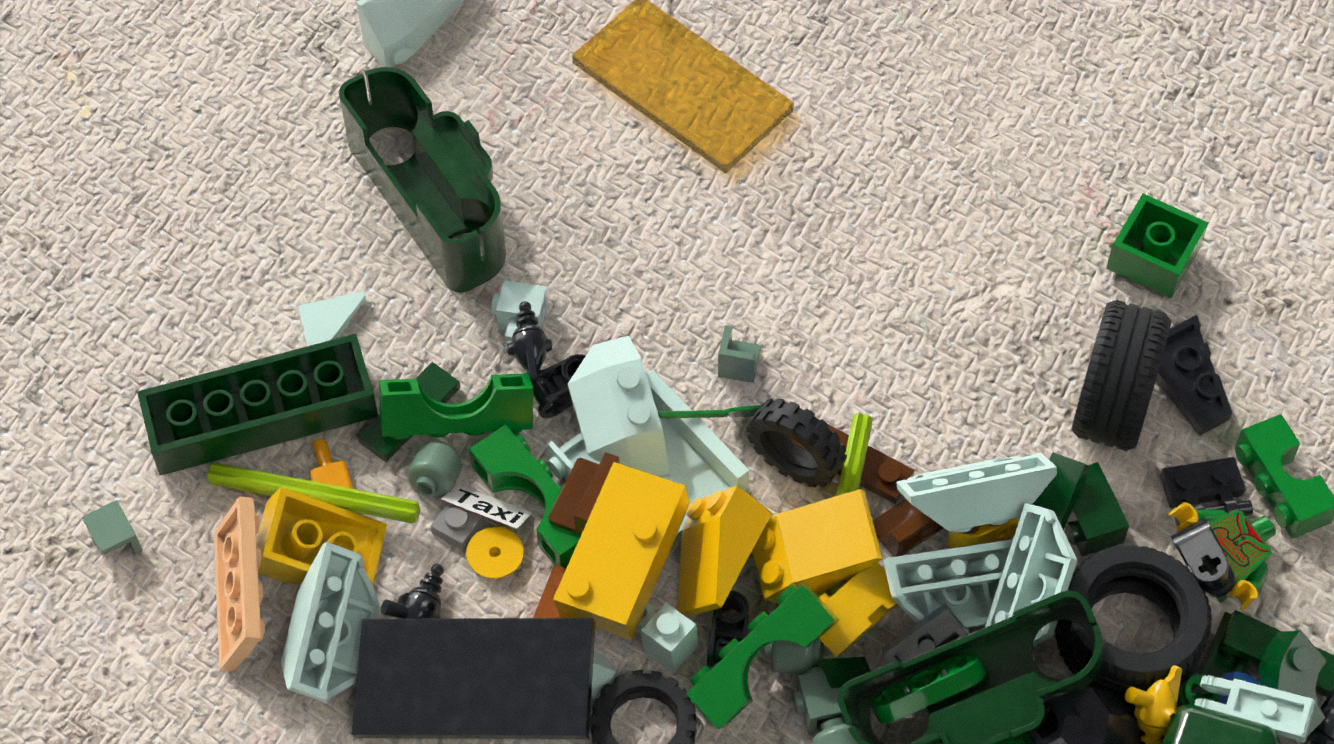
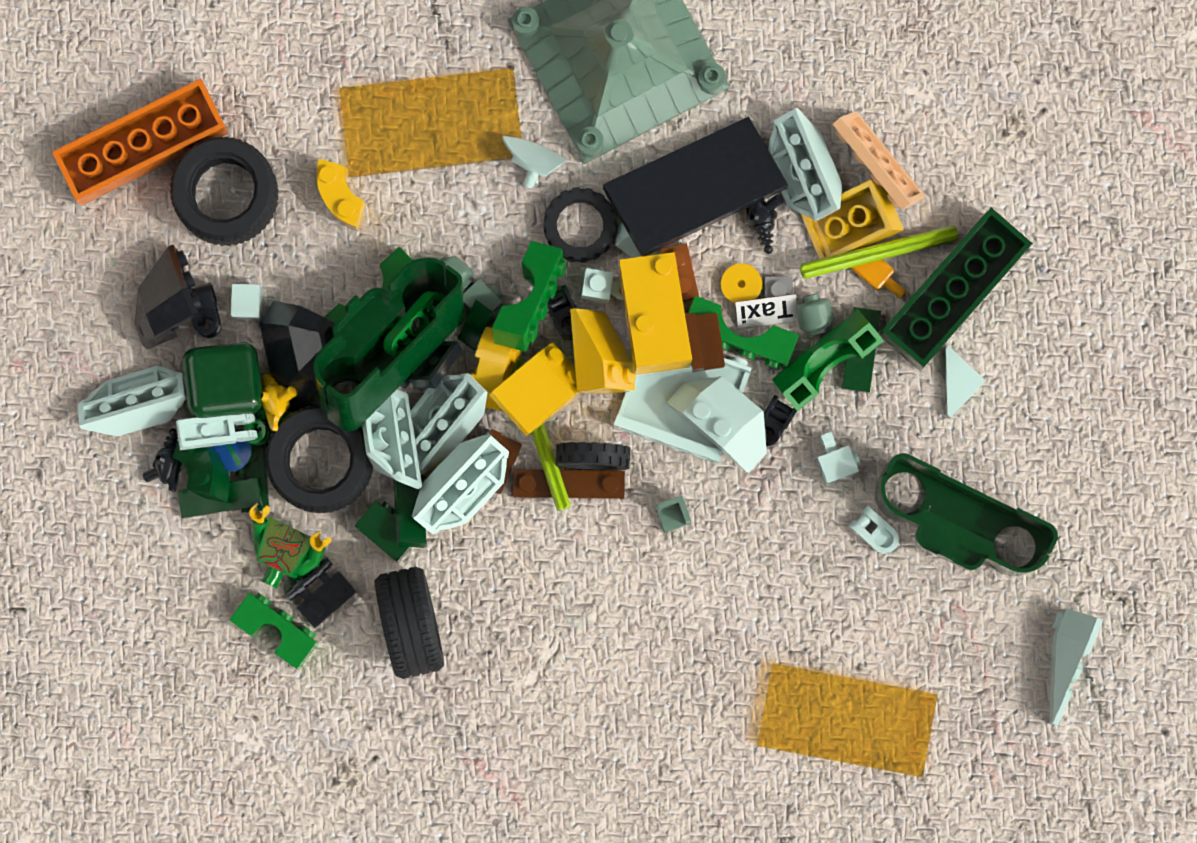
camera: 150 degrees right, 25 degrees up
sand green panel [82,500,142,555] -> none
black piece [507,301,553,380] -> none
green piece [658,405,761,419] -> none
green brick [1106,193,1209,299] -> none
black wing [1156,315,1233,436] -> none
piece [1170,518,1236,597] -> none
none -> light aqua plate [848,506,899,554]

